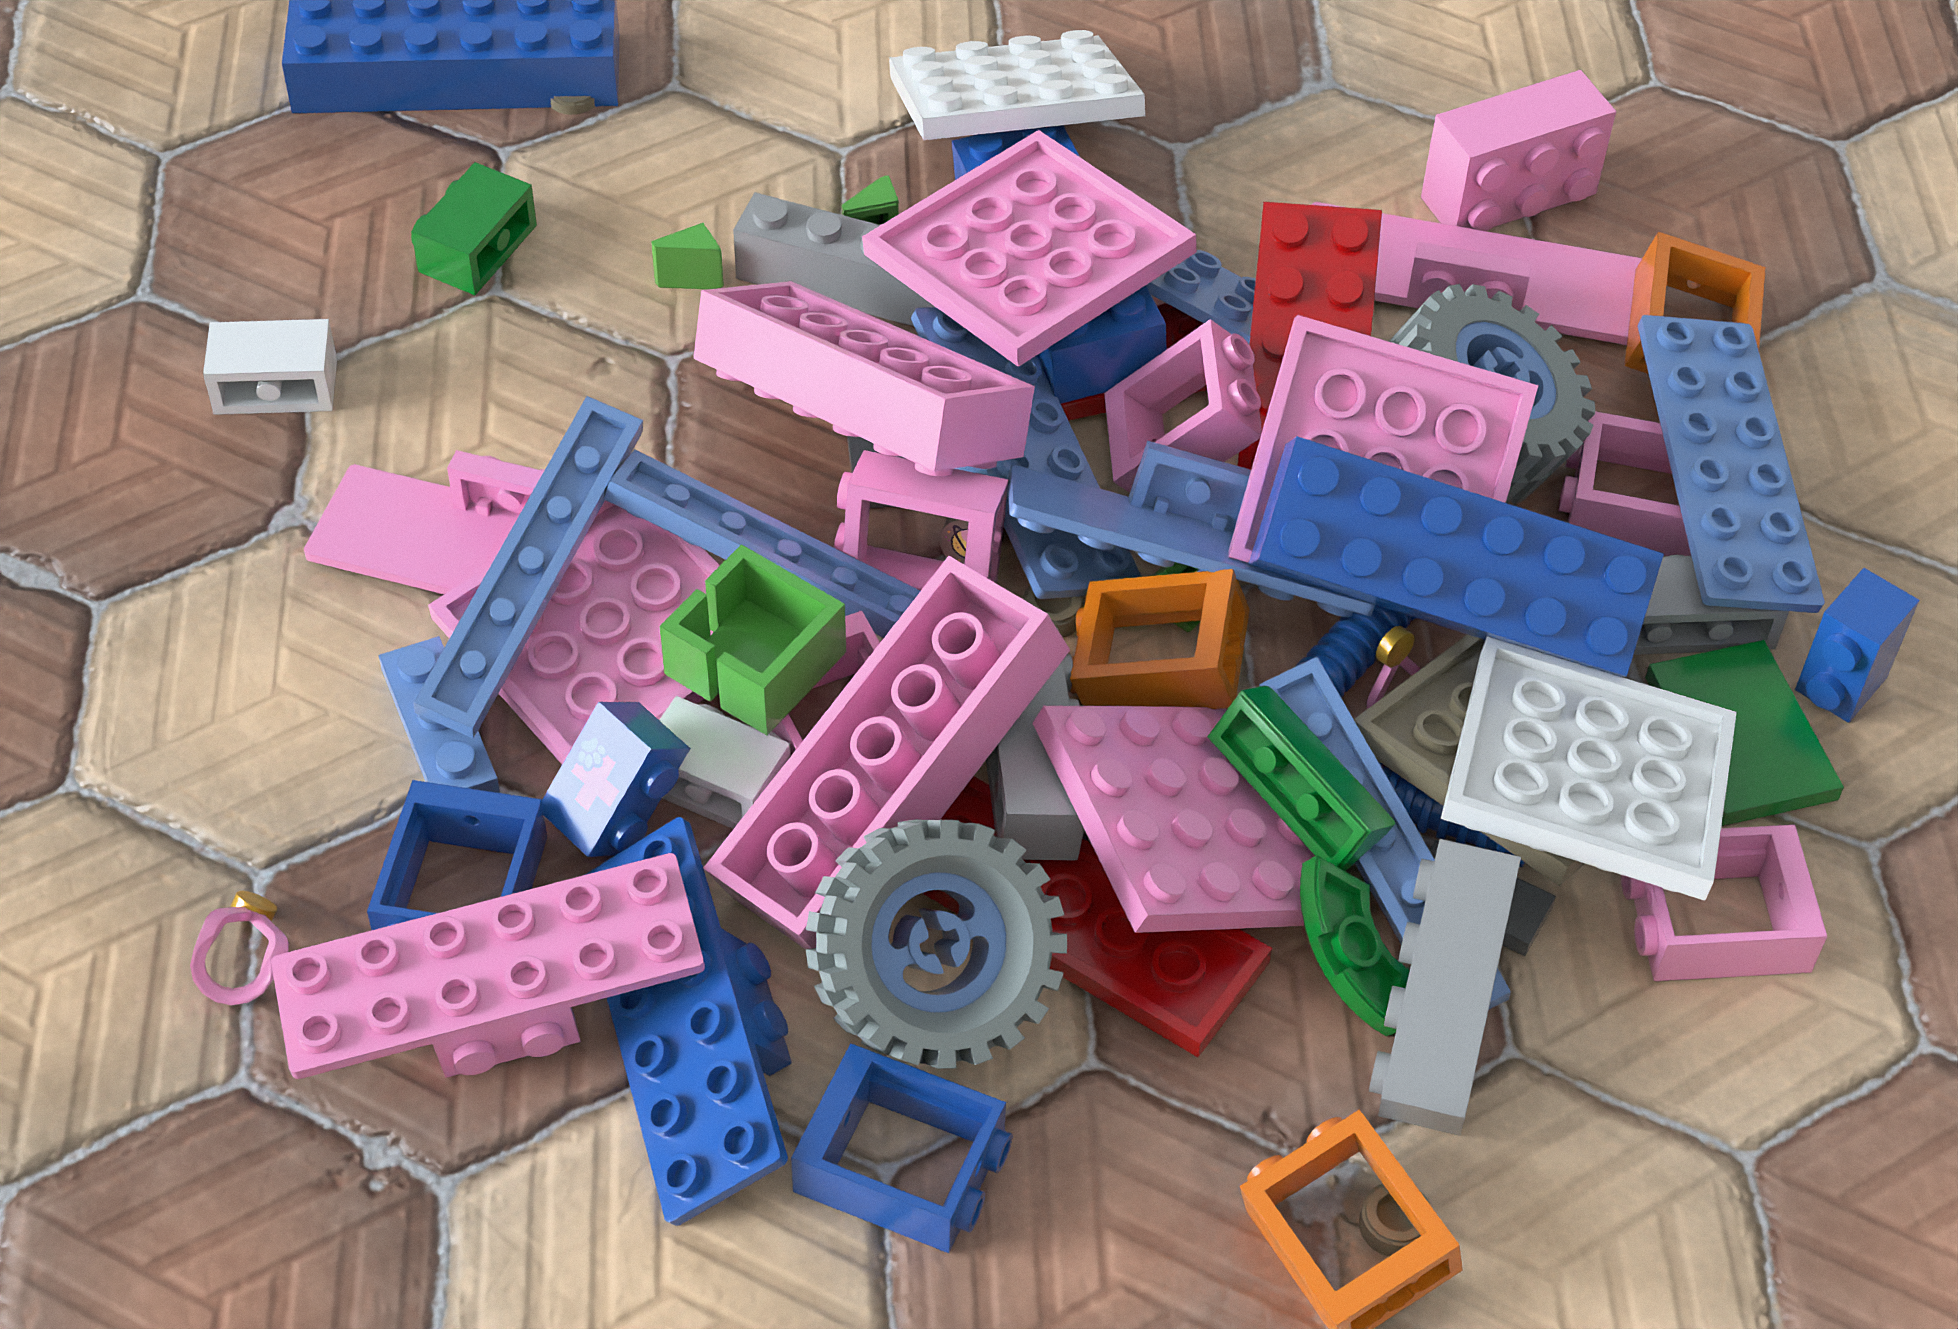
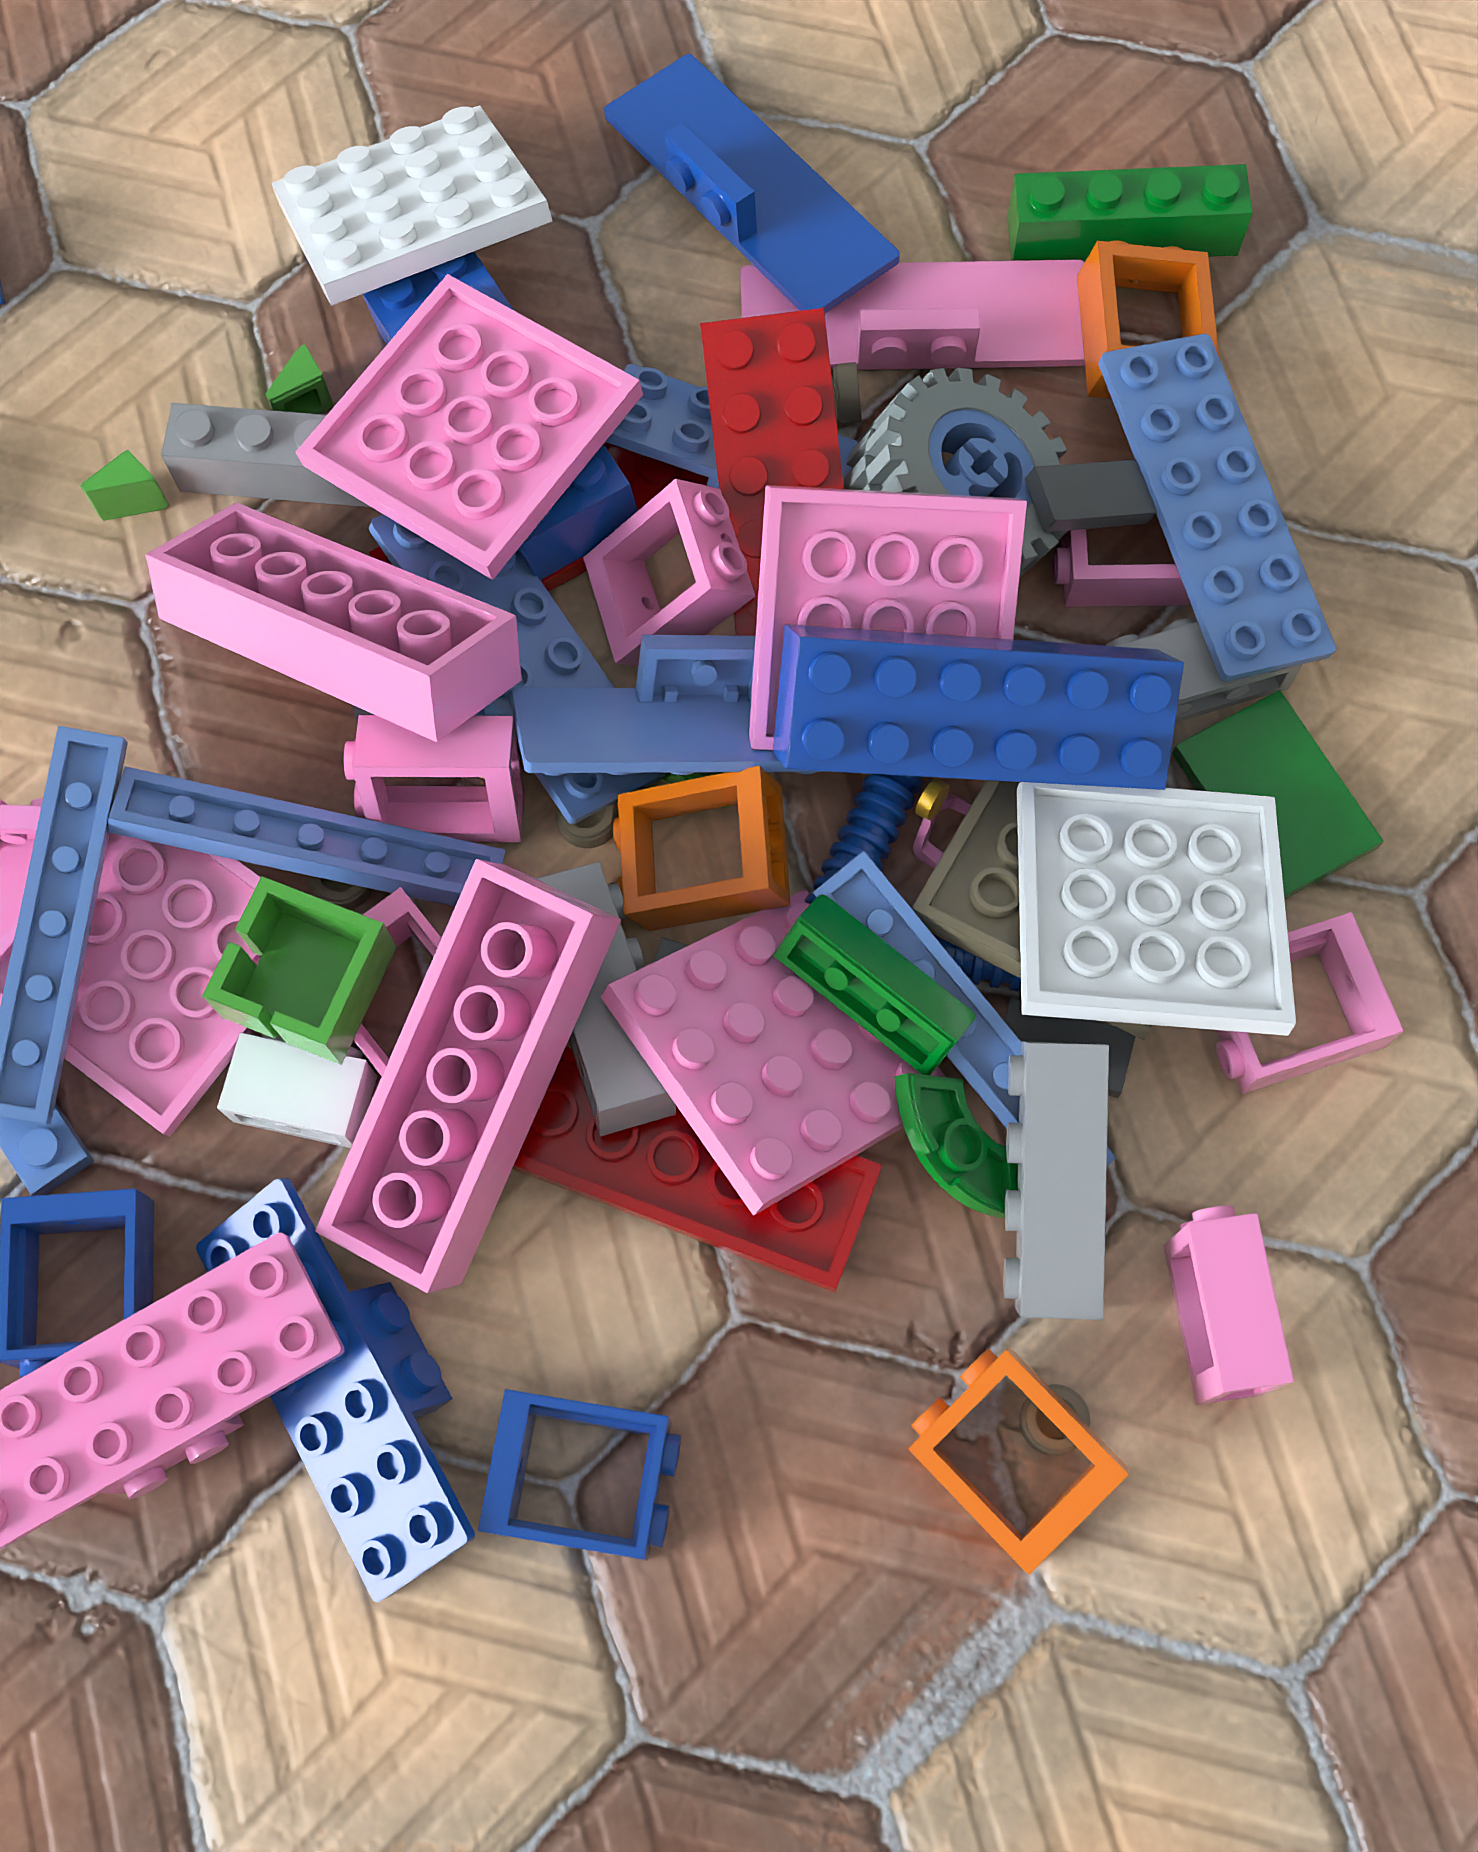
camera: 10 degrees left, 20 degrees up
blue brick [542,702,691,857] -> none
light grey wheel [806,819,1067,1069] -> none
bright pink brick [1421,70,1616,231] -> none
blue brick [1795,568,1920,723] -> none
none -> blue bracket [604,54,900,313]
none -> dark tan tile [833,362,862,424]
none -> green brick [1007,164,1253,262]
none -> dark grey tile [1025,460,1157,532]
none -> bright pink window [1164,1205,1294,1405]

